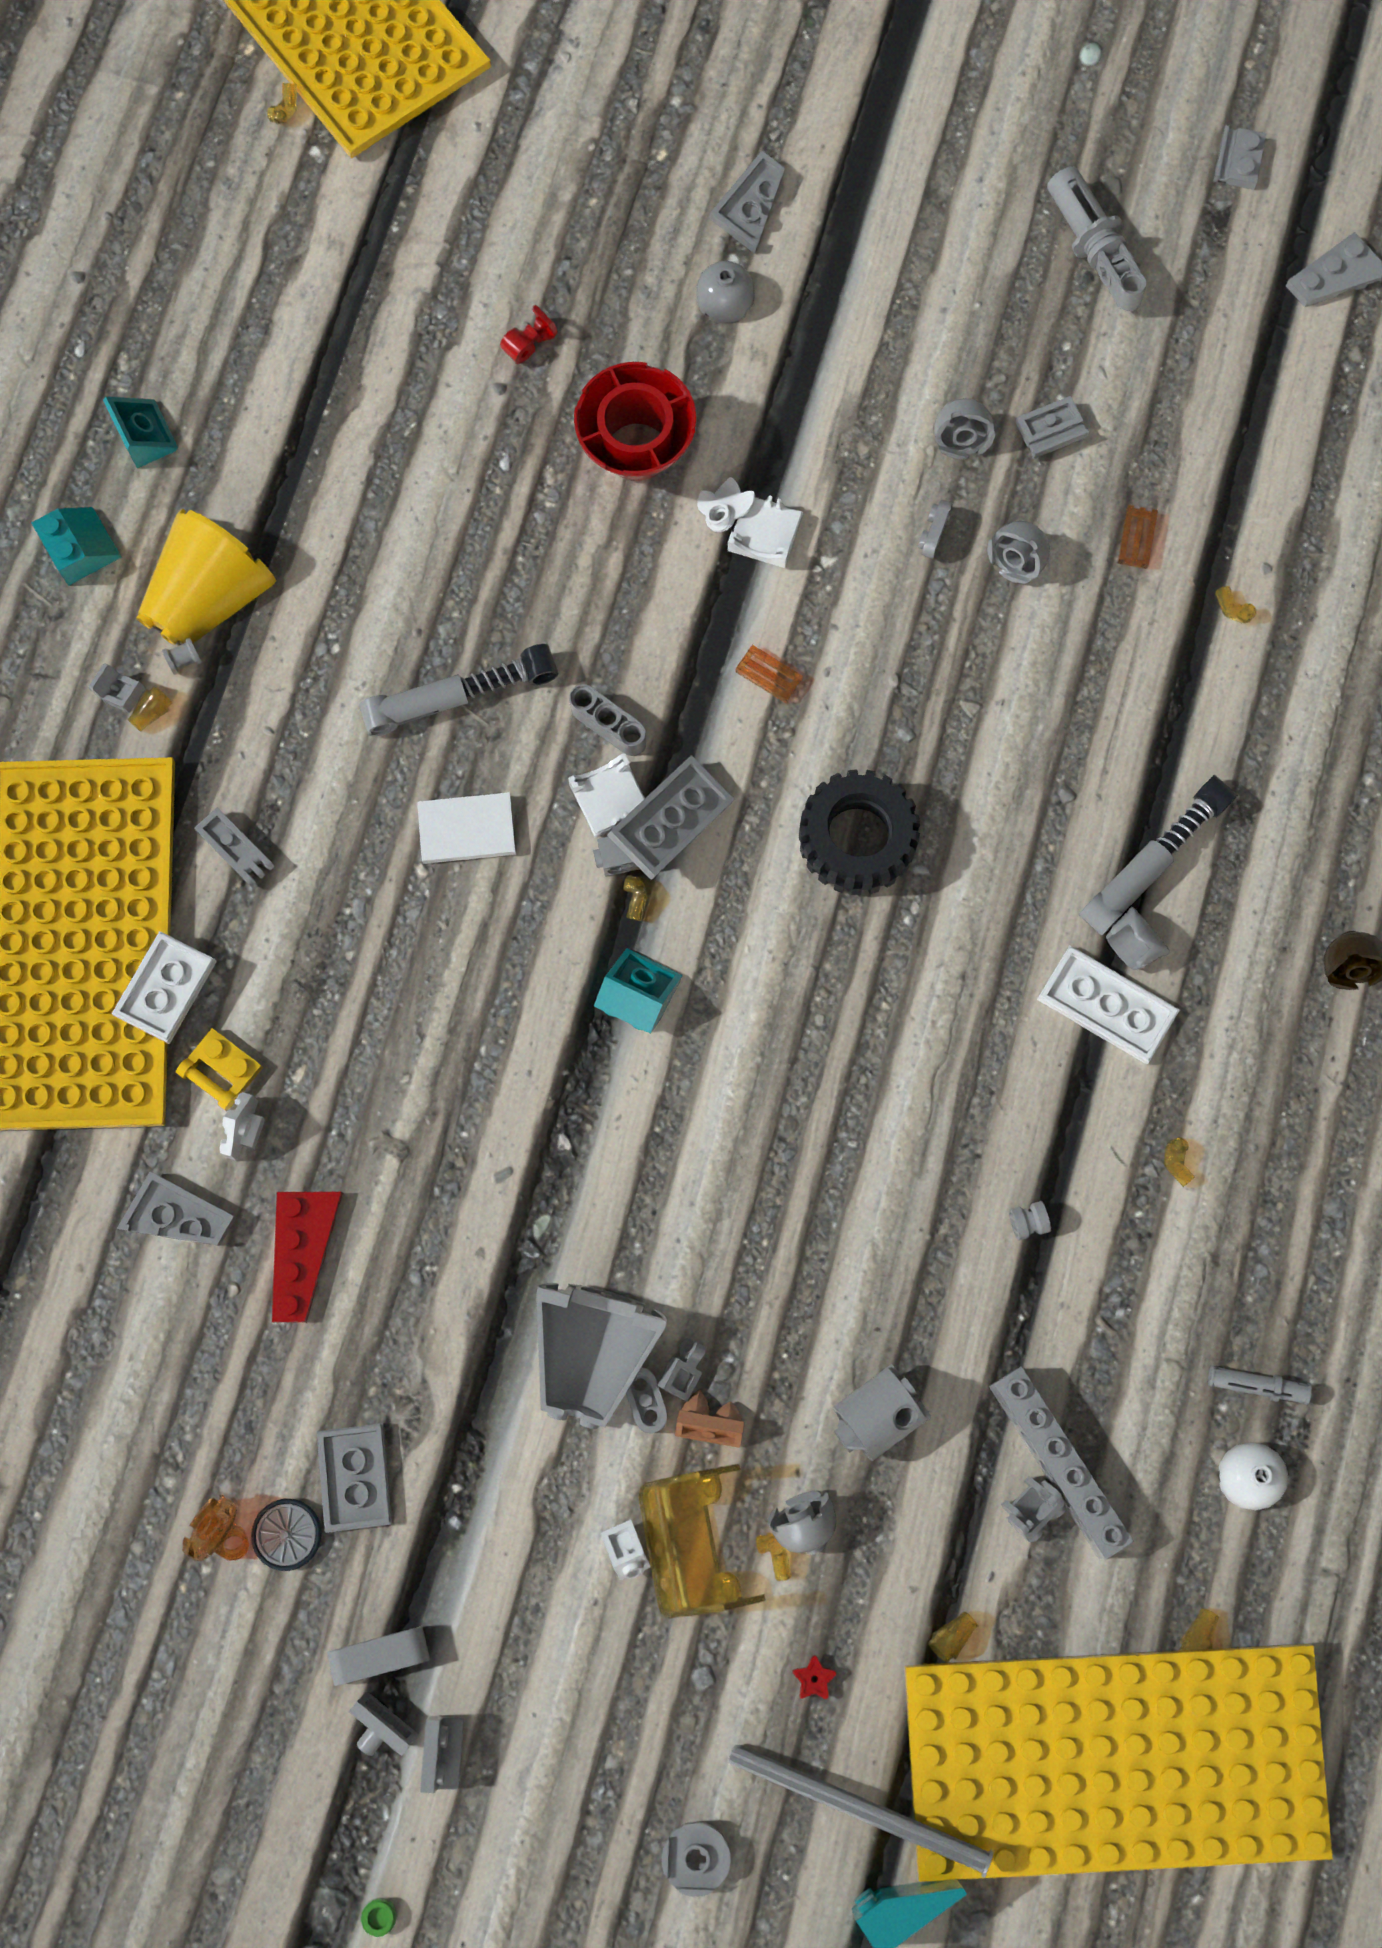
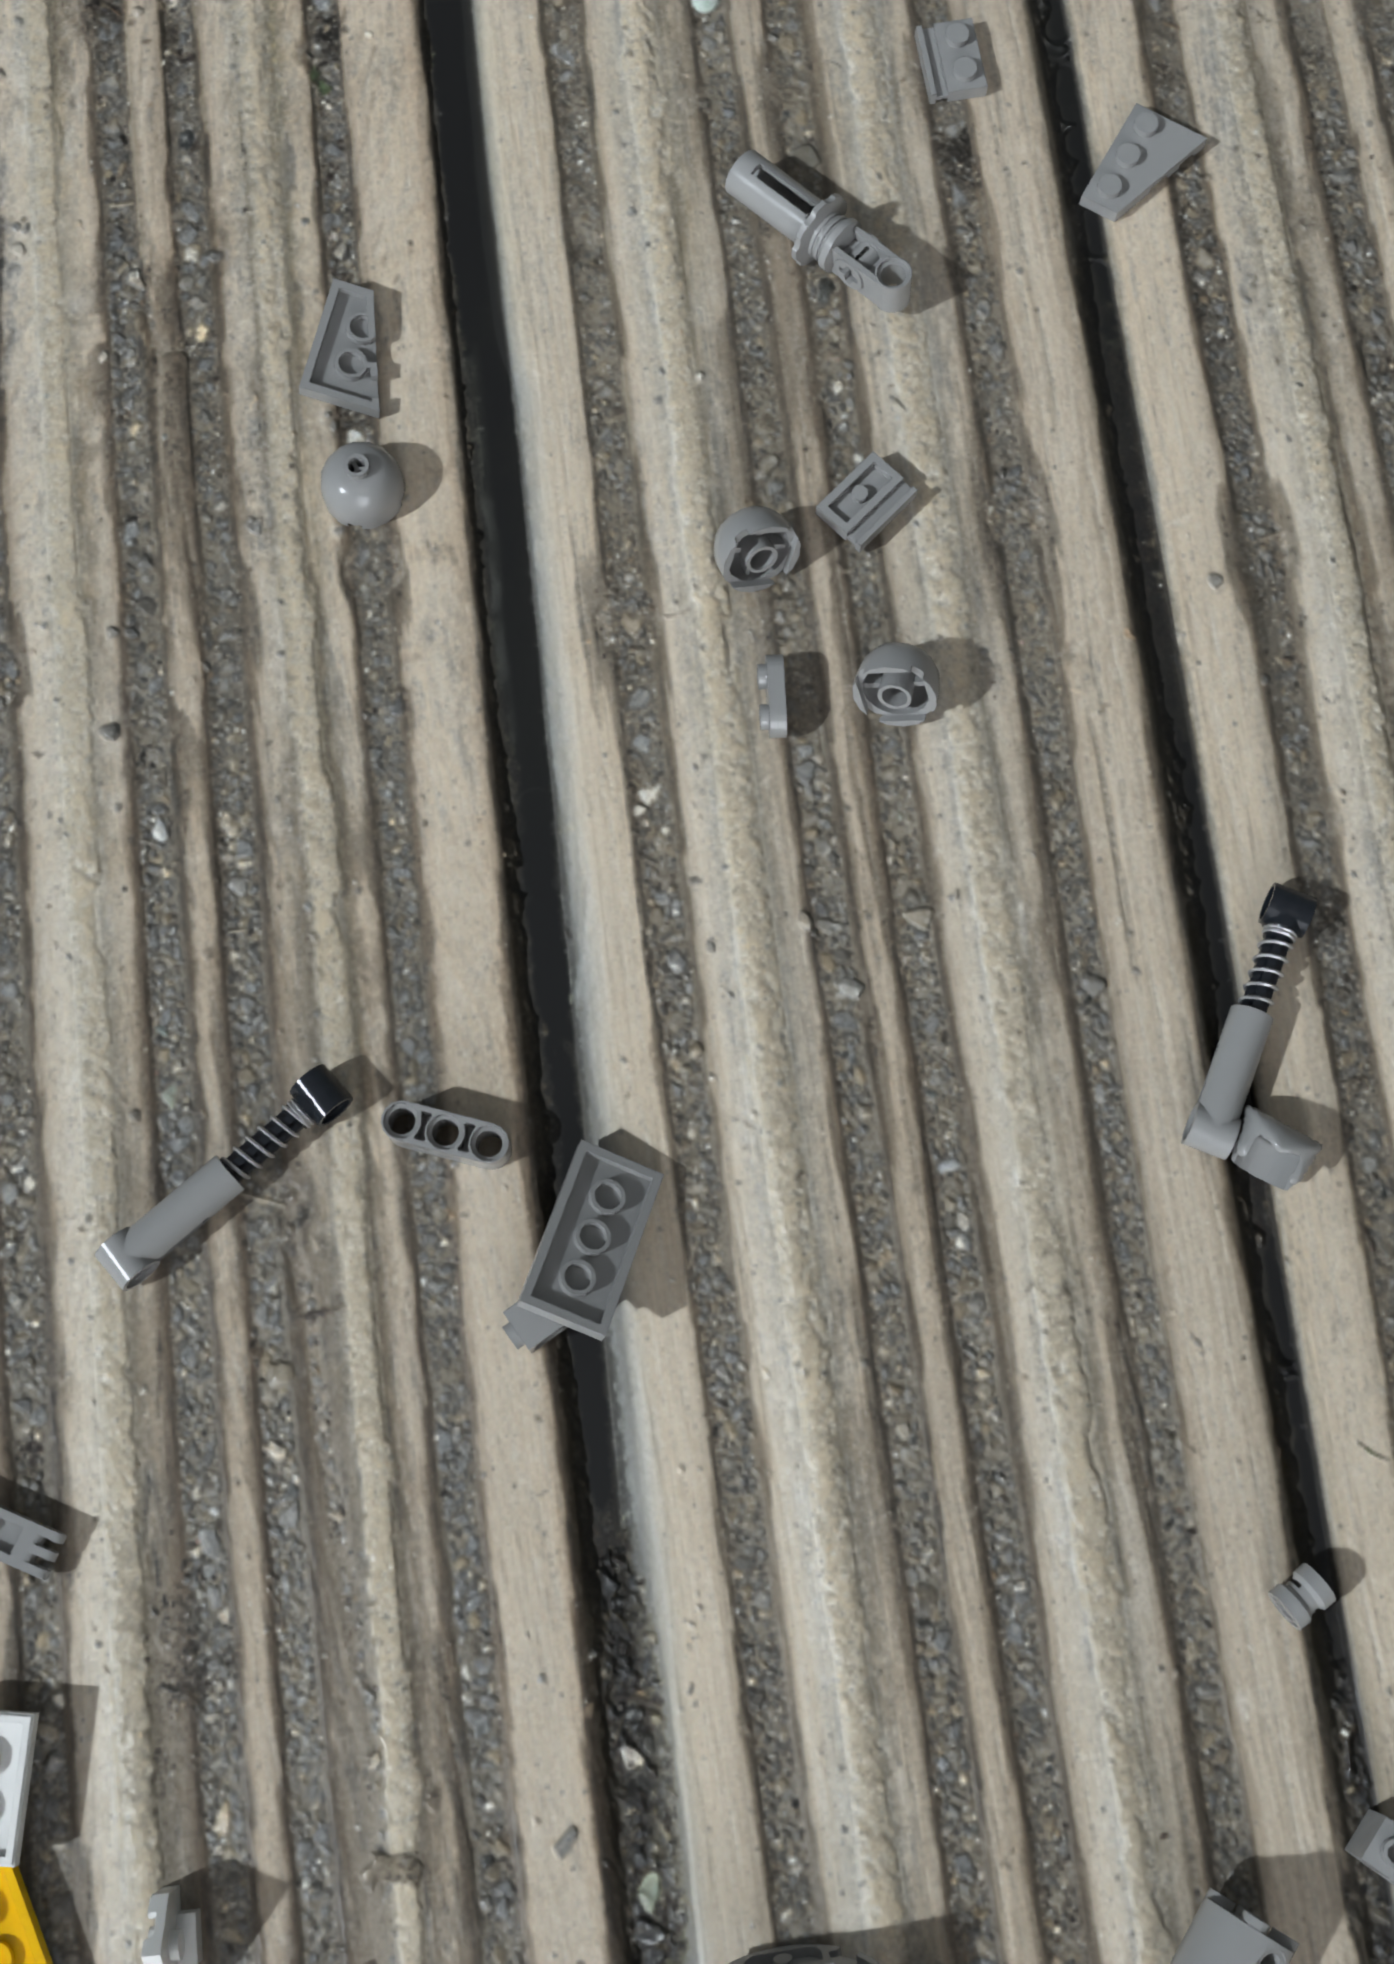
camera: 25 degrees left, 0 degrees up
yellow plate [176,1028,263,1111] -> none
white tile [417,792,516,864] -> none
red leg [500,305,558,364] -> none
white piece [568,753,645,838] -> none
red cone [574,362,696,481] -> none
teal slope [594,948,683,1034] -> none
clear yellow arm [623,875,647,921] -> none
white plate [697,477,755,532] -> none
white piece [728,496,803,568] -> none
clear orange tile [735,645,803,704] -> none
black tyre [799,769,920,895] -> none
white tile [1037,945,1180,1065] -> none
clear orange tile [1117,504,1158,569] -> none
clear yellow arm [1215,586,1256,624] -> none

